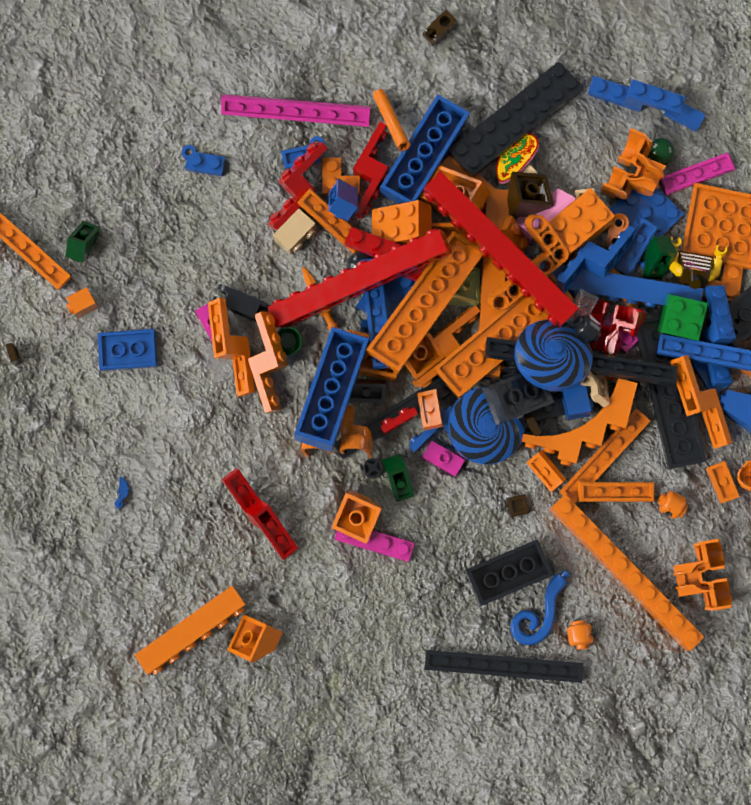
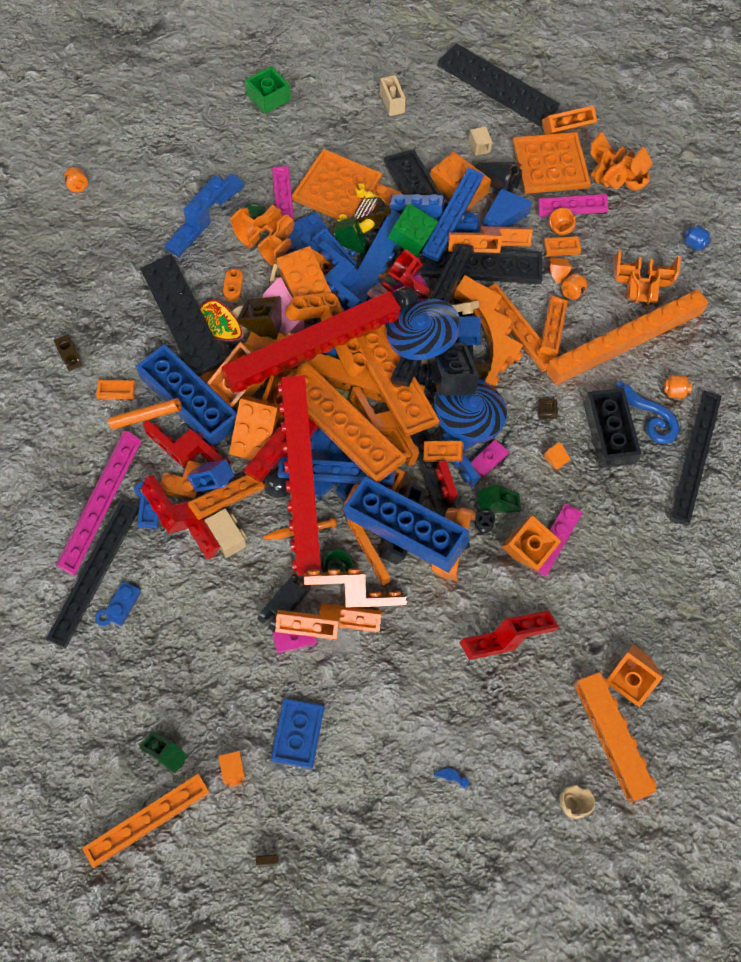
camera: 75 degrees left, 15 degrees down
orange plate [526,450,567,492] -> none
none -> black plate [46,500,139,649]
none -> orange tile [96,380,136,399]
none -> orange plate [223,268,243,302]
none -> orange tile [347,519,390,586]
none -> orange slope [544,442,571,471]
none -> orange tile [549,258,571,284]
none -> tan hair [560,785,595,819]

